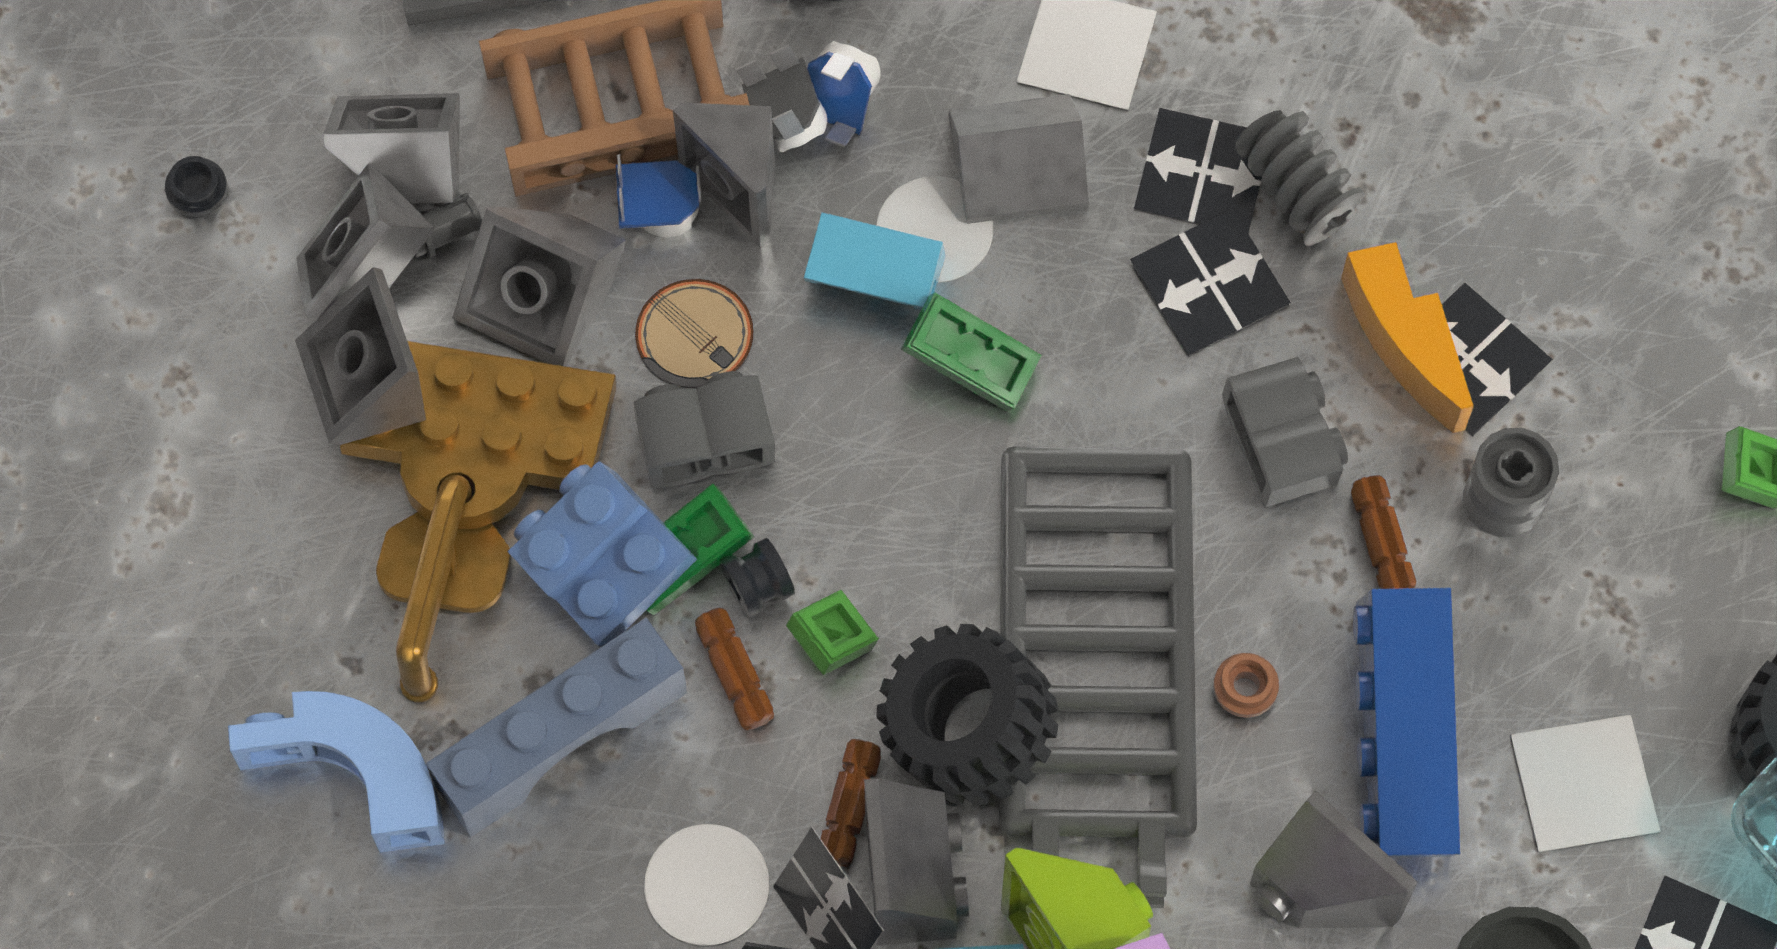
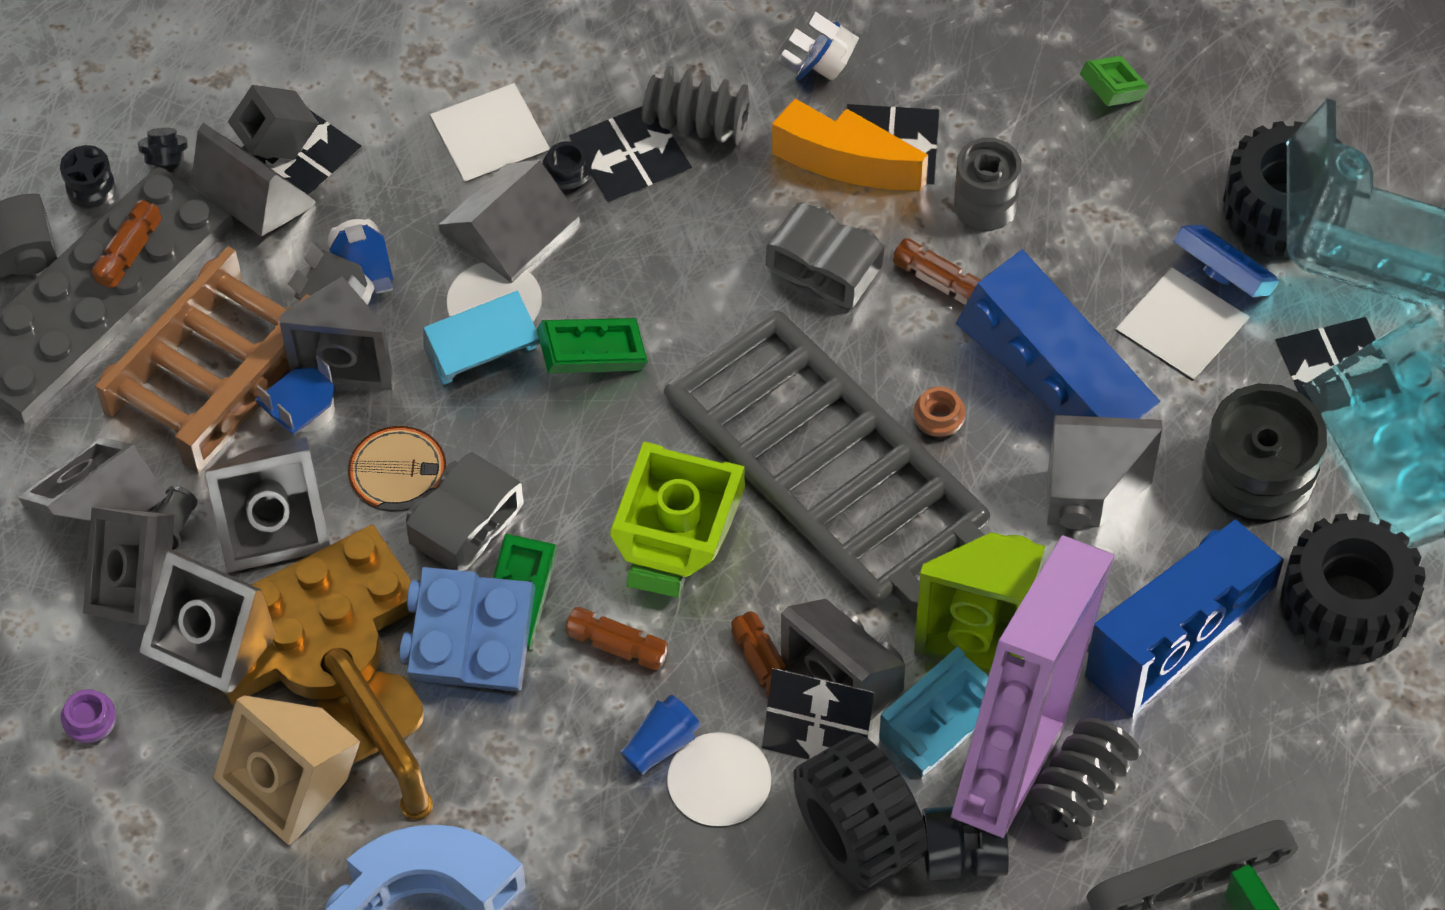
camera: 40 degrees left, 10 degrees down
sand blue arch [426,617,687,838] -> none
black wheel [720,538,795,617] -> none
black tyre [876,624,1059,806] -> none
black sticker [1130,208,1291,356] -> none
none -> medium lavender plate [61,689,117,743]
none -> tan slope [213,695,360,845]
none -> black plate [542,141,592,189]
none -> lime slope [610,441,745,577]
none -> blue cone [620,695,701,776]
none -> piece [778,12,859,81]
none -> blue plate [1173,225,1279,297]

